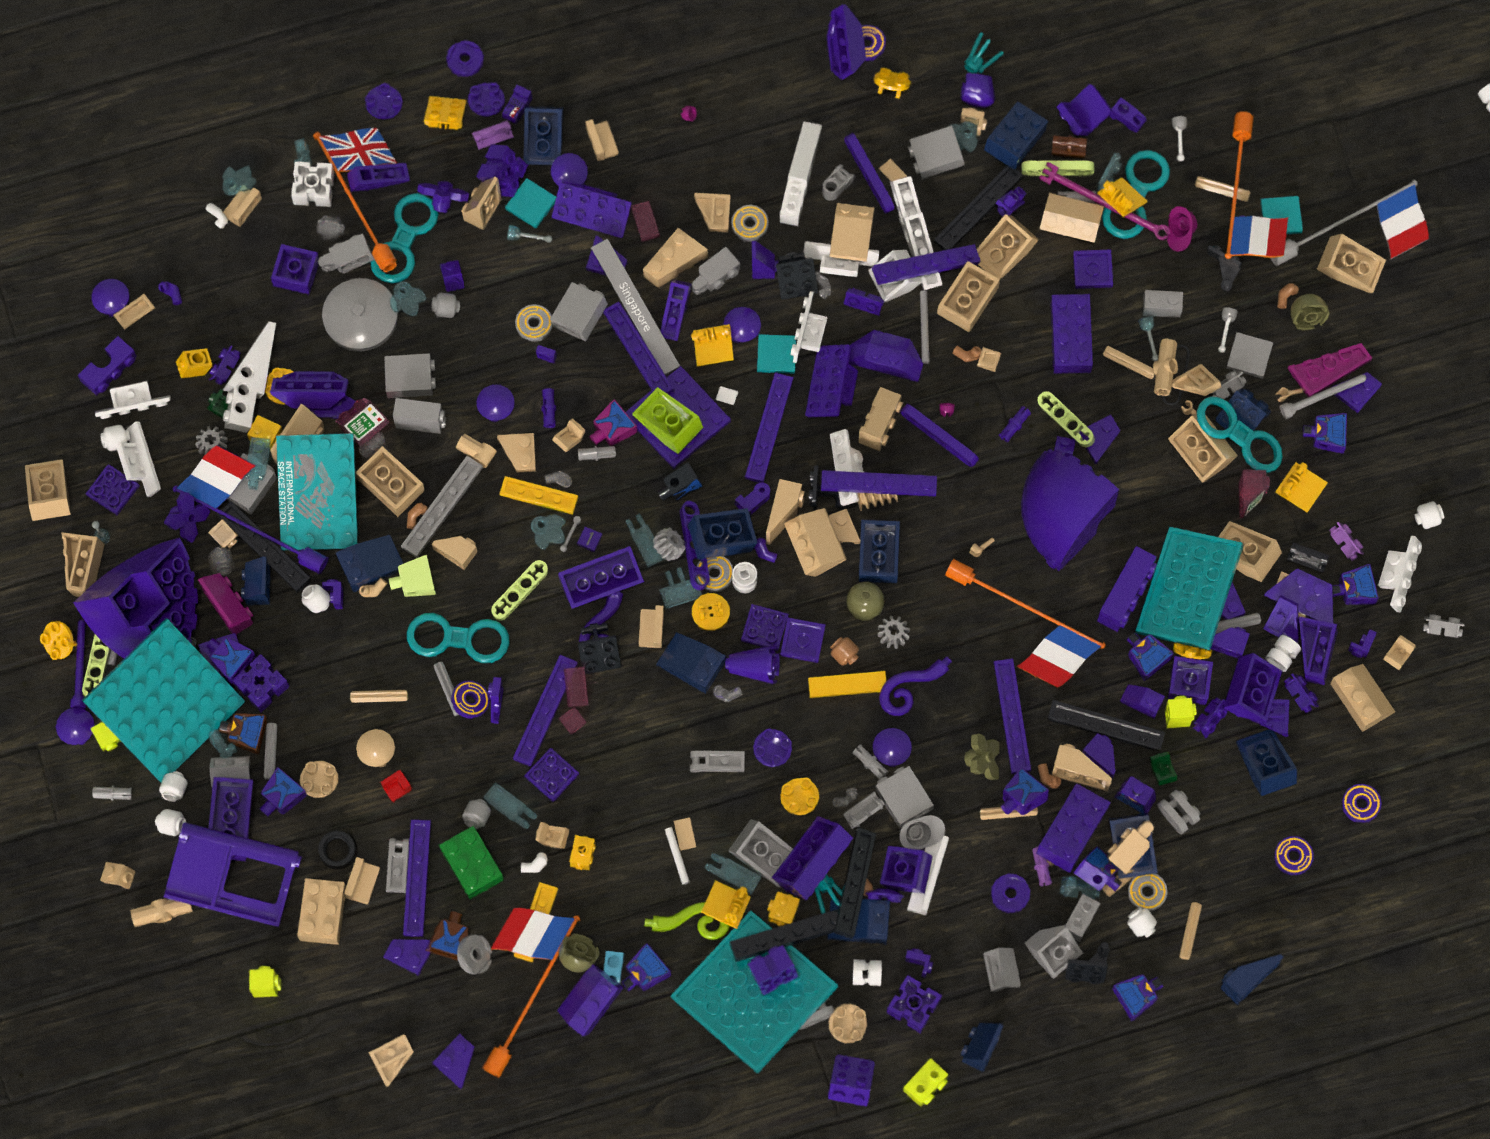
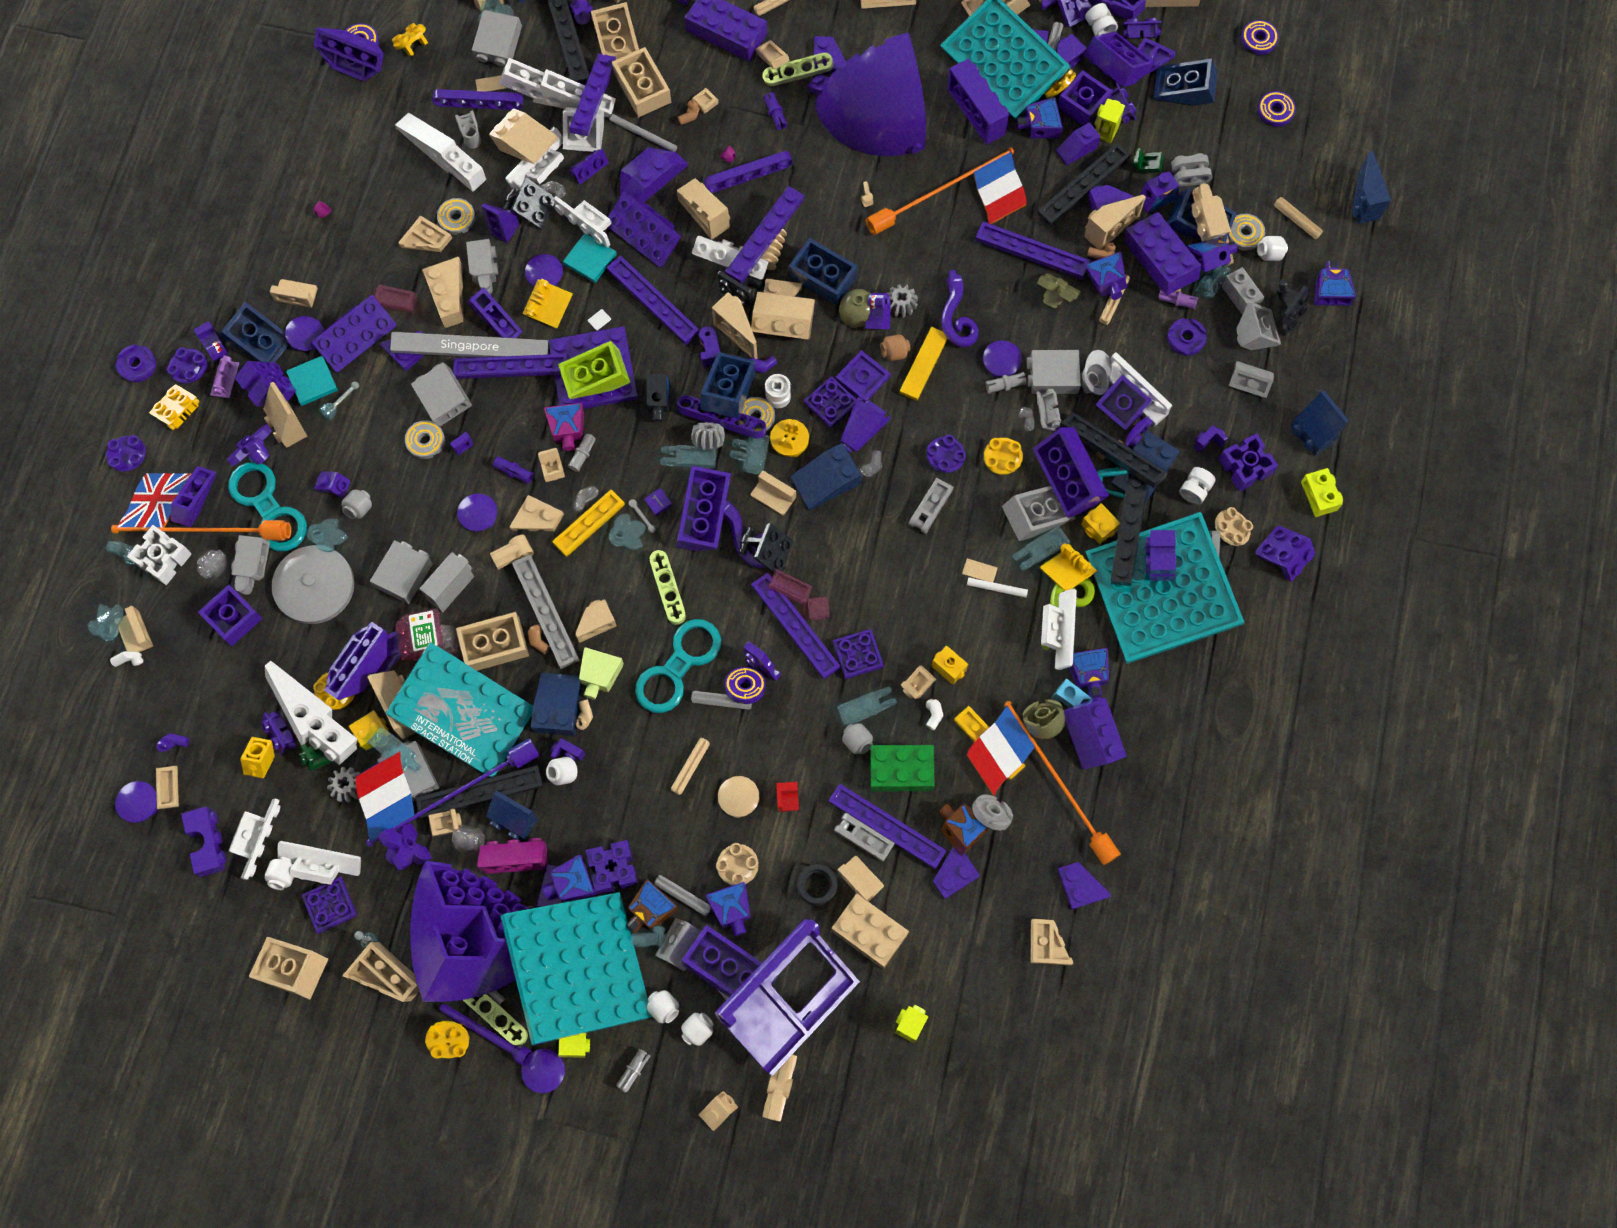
camera: 60 degrees left, 0 degrees up
none -> tan tile [755,40,790,69]
none -> dark purple leg [865,293,891,329]
none -> white bracket [1041,589,1076,670]

